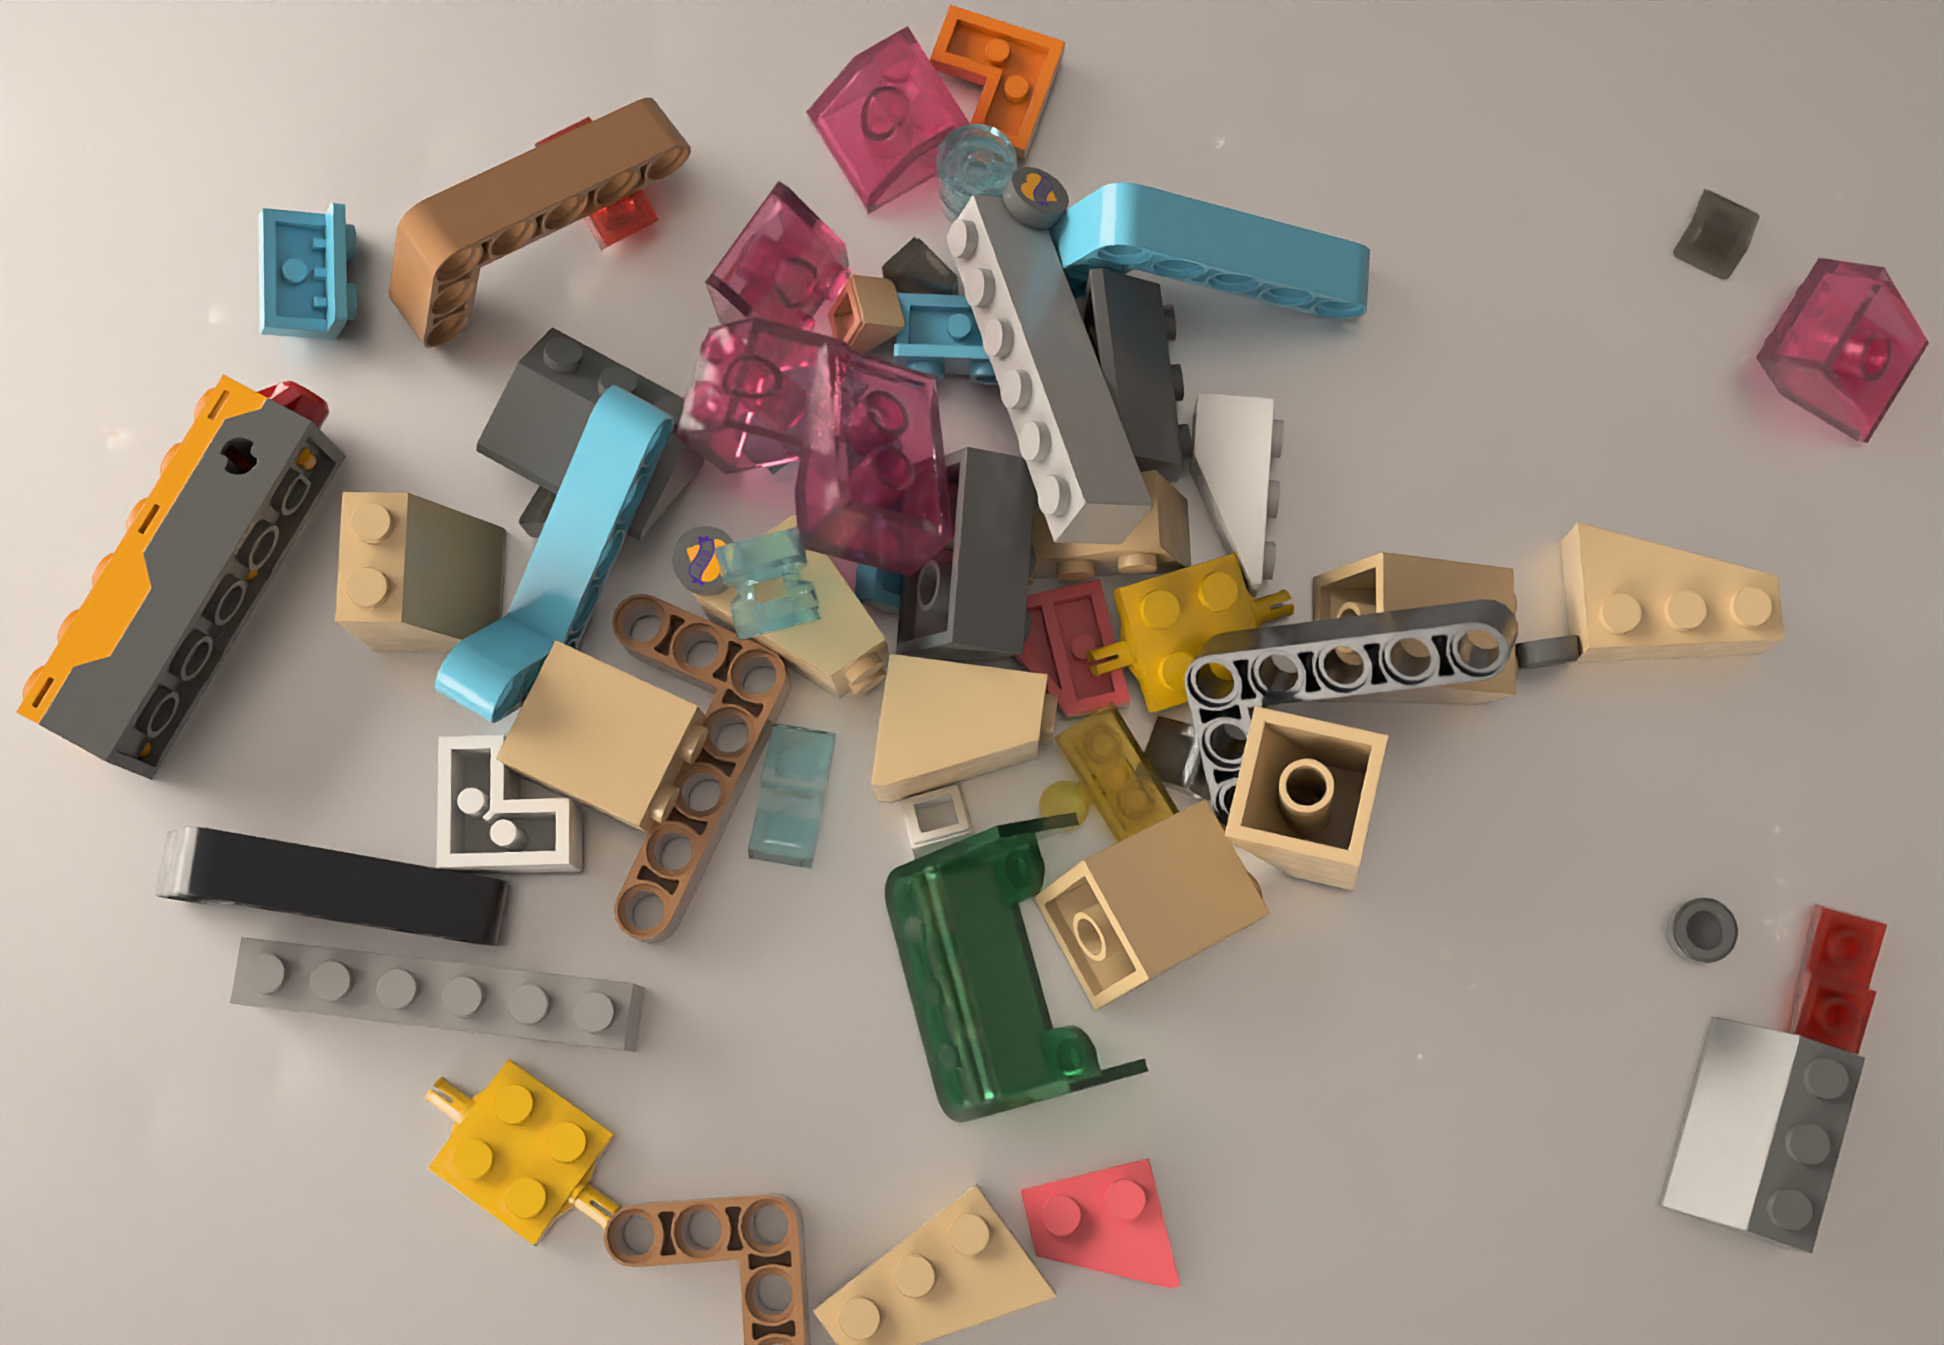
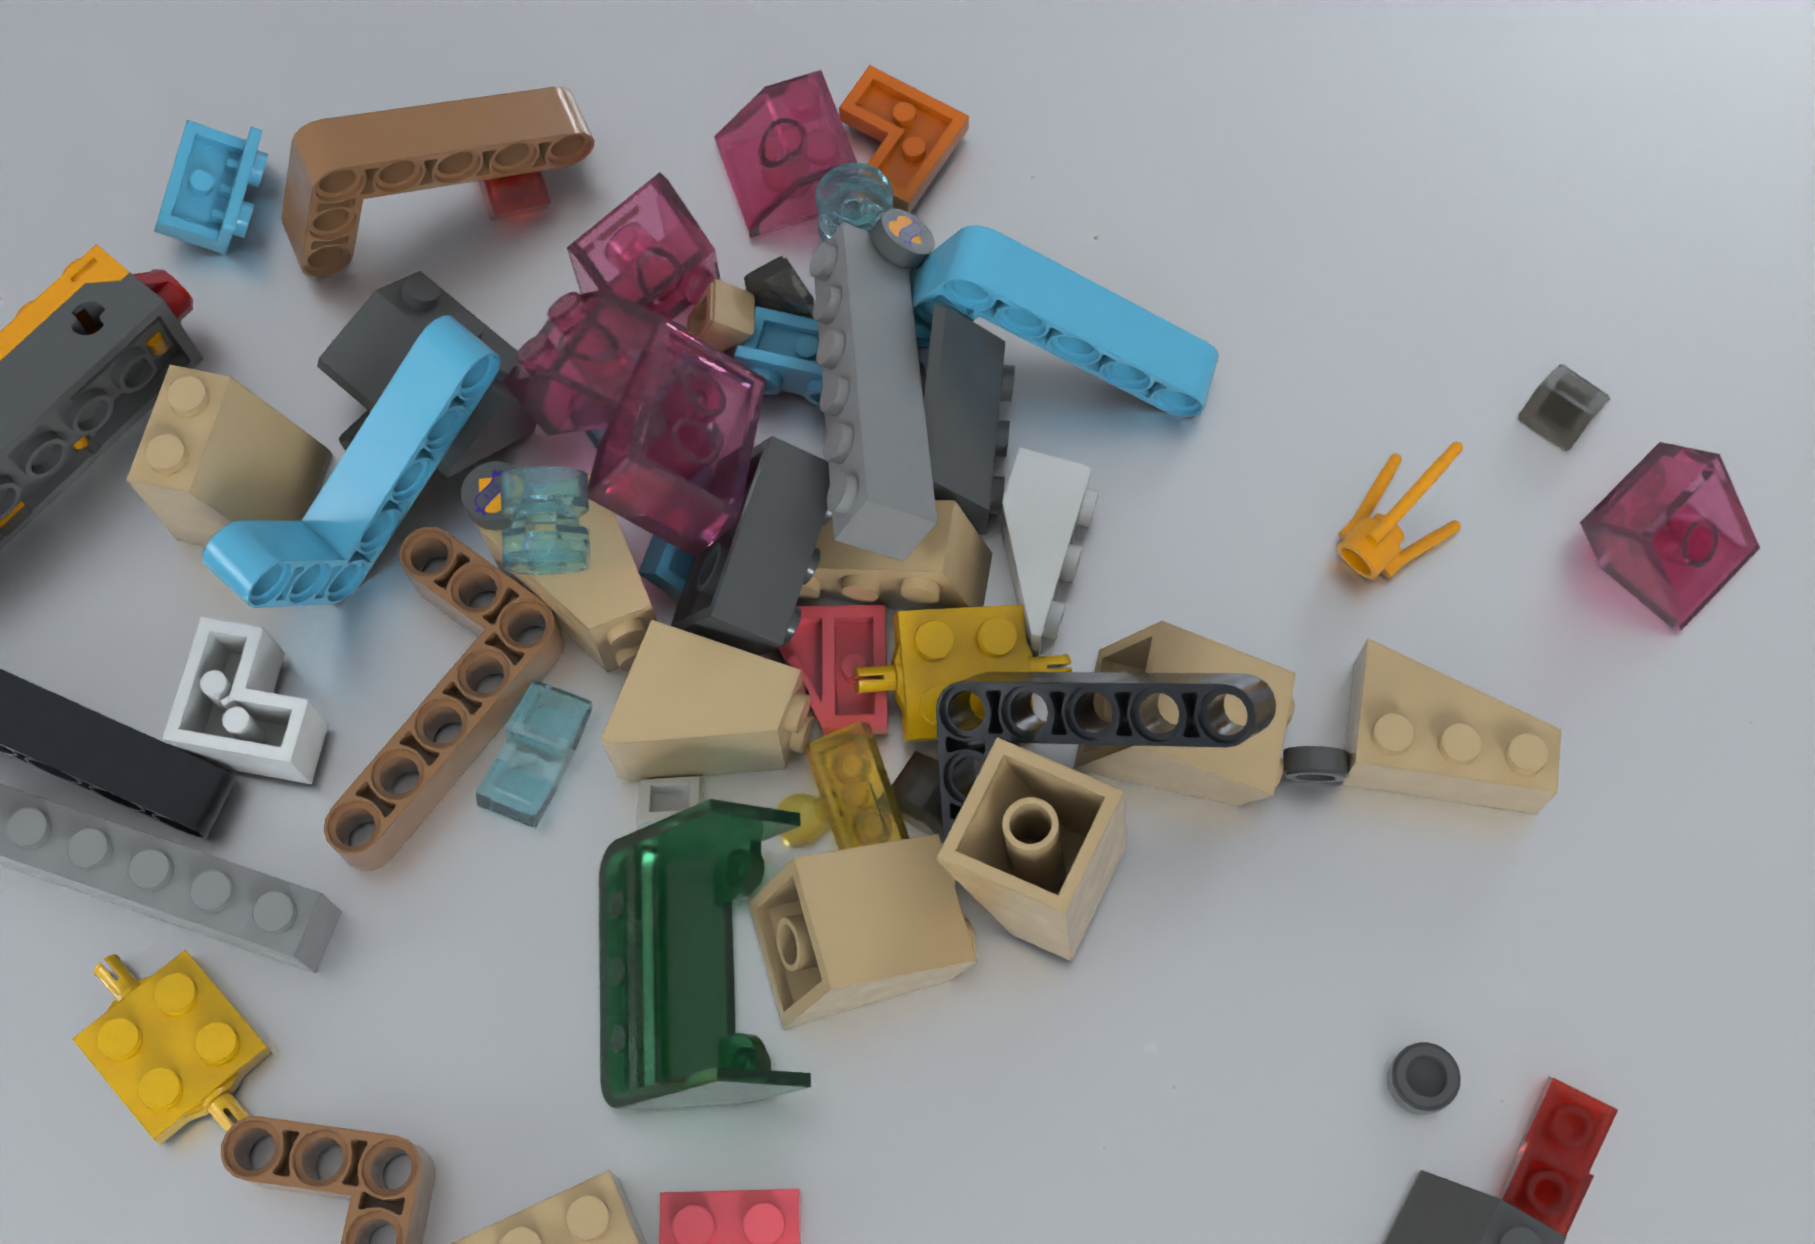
camera: 10 degrees right, 10 degrees down
tan slope [496,640,708,834] -> none
none -> light orange plant [1337,441,1463,580]

